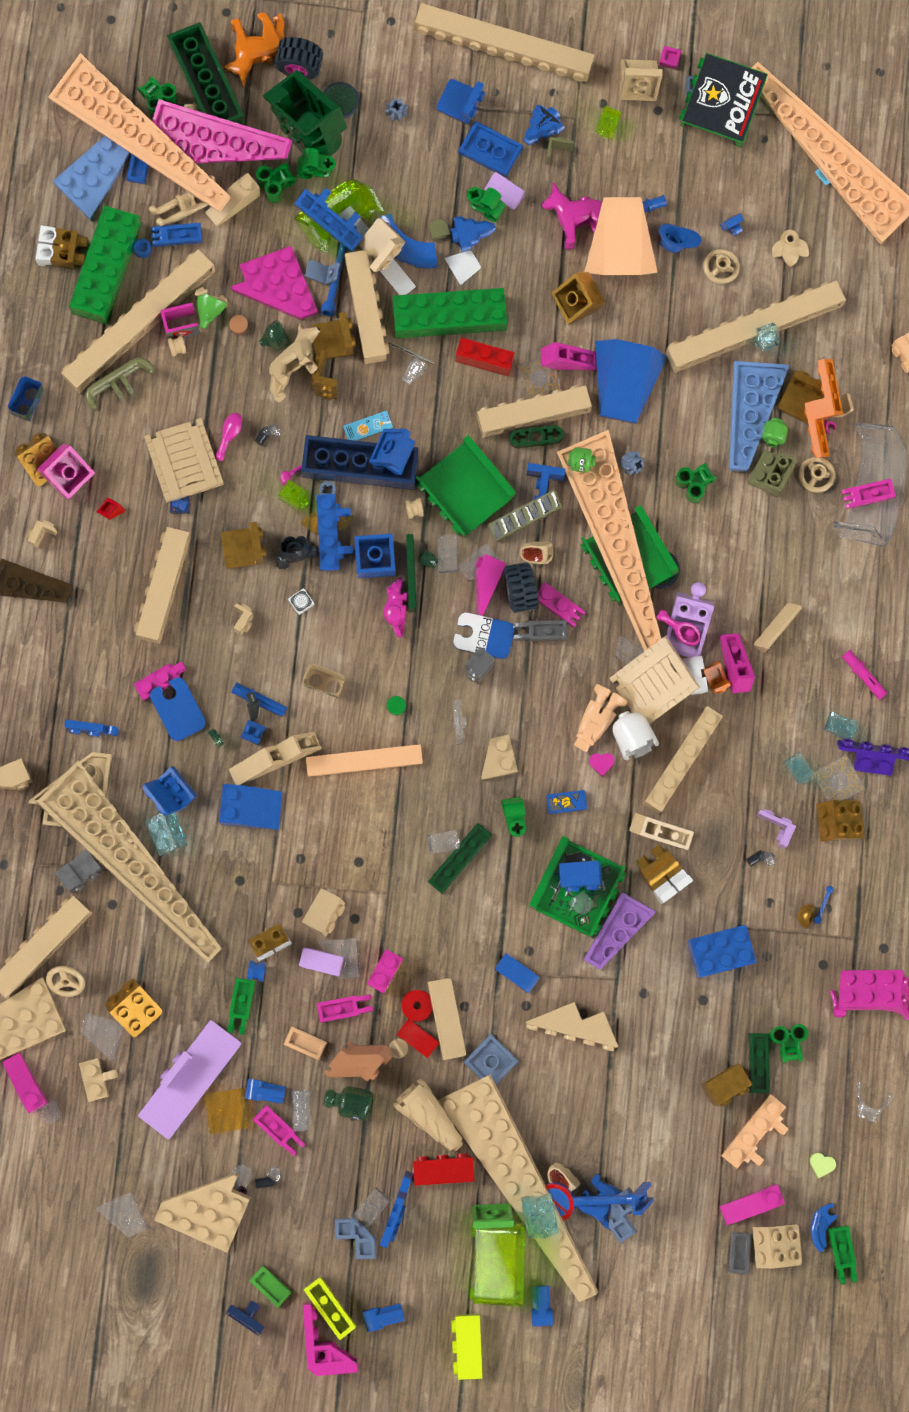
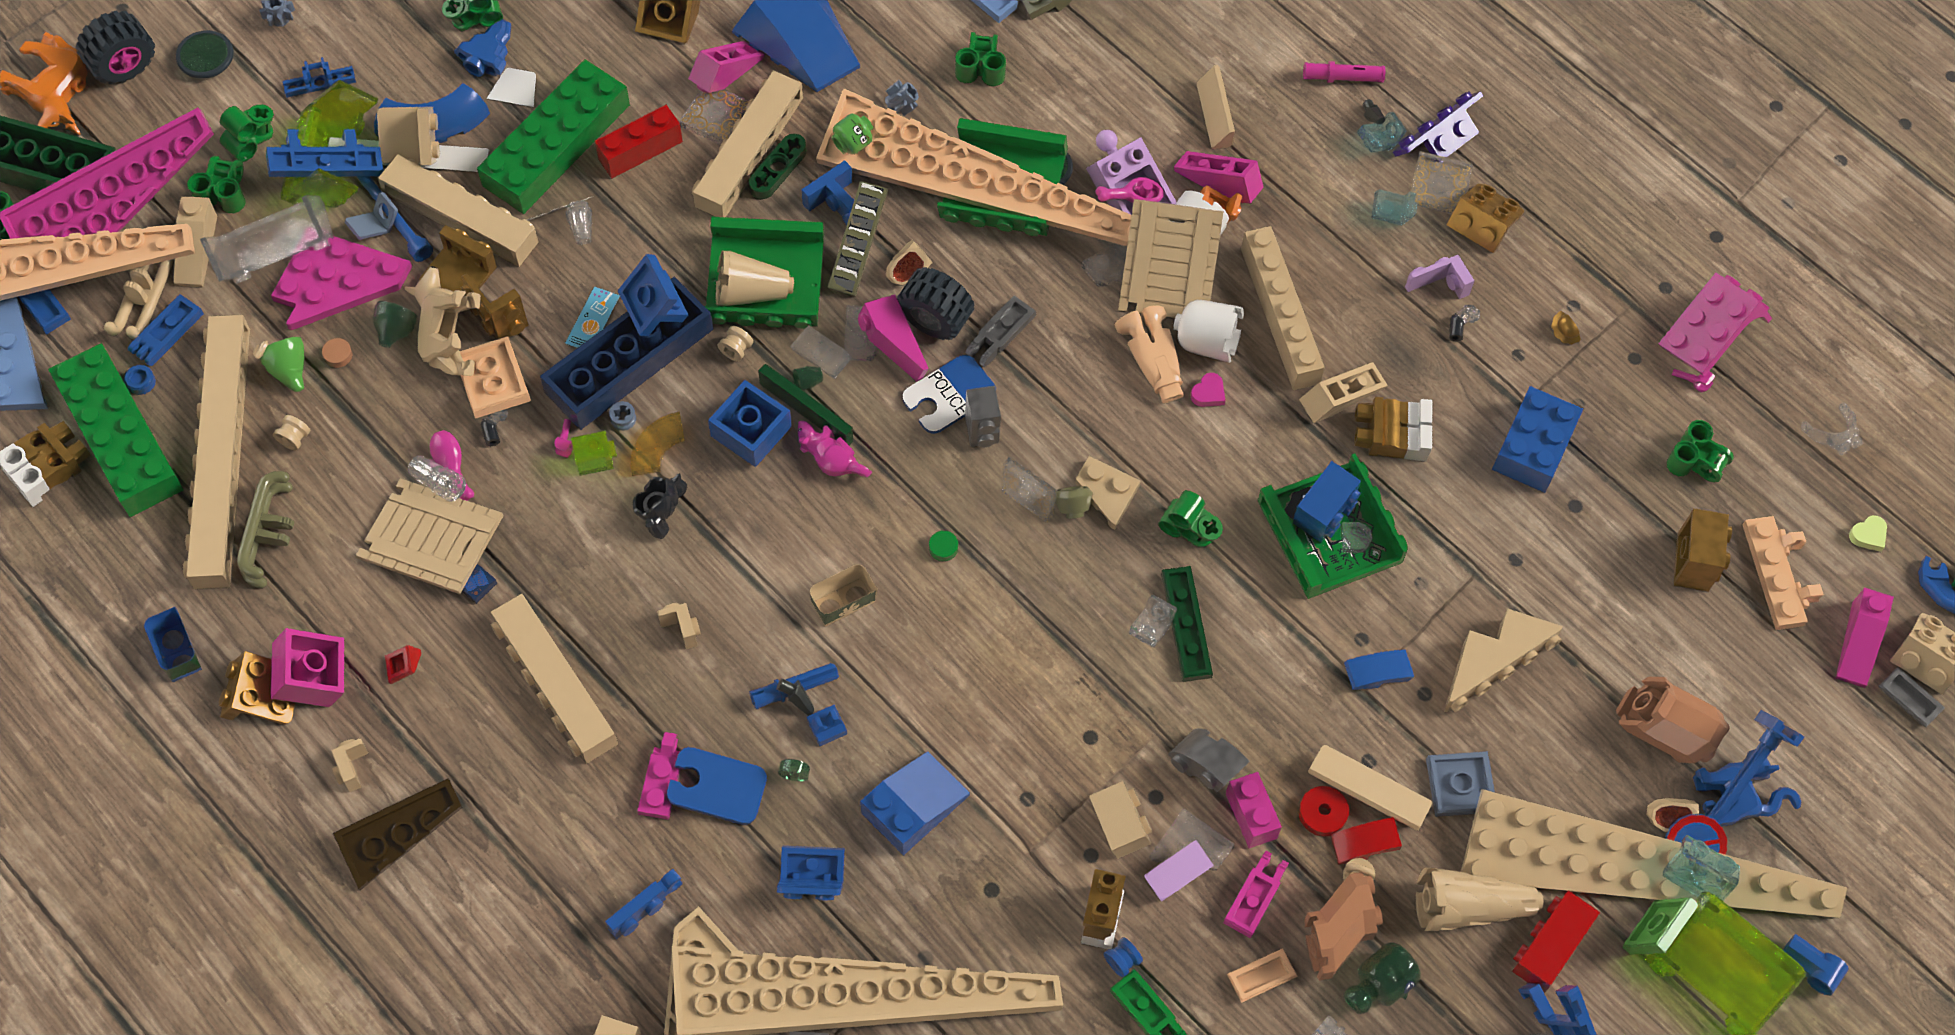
camera: 45 degrees left, 15 degrees down
clear light blue bracket [145,813,187,856] -> none
dark pink piece [160,303,200,339] -> none
pearl gold bracket [221,521,266,569] -> none
tan slope [229,732,322,785] -> none
dark green brick [263,69,347,156] -> none
tile [288,588,315,615] -> none
light nougat tile [306,744,423,777] -> none
blue hinge [316,494,353,571] -> none
olive tile [430,219,450,241] -> none
dark pink hinge [537,582,585,628] -> none
tile [546,790,587,815] -> none
medium lavender wing [583,892,656,970] -> none
sand blue tile [608,1187,637,1243] -> none
dark green tile [748,1033,770,1093] -> none
blue hinge [814,886,834,924] -> none
none -> clear windscreen [200,195,334,284]
none -> blue piece [282,57,356,98]
none -> clear axle [408,455,466,502]
none -> light nougat tile [459,336,531,419]
none -> tan cone [716,250,794,307]
none -> olive cone [1053,486,1093,519]
none -> flat silver brick [1168,728,1250,792]
none -> pearl dark grey bar [1362,99,1386,124]
none -> nougat brick [1616,677,1730,764]

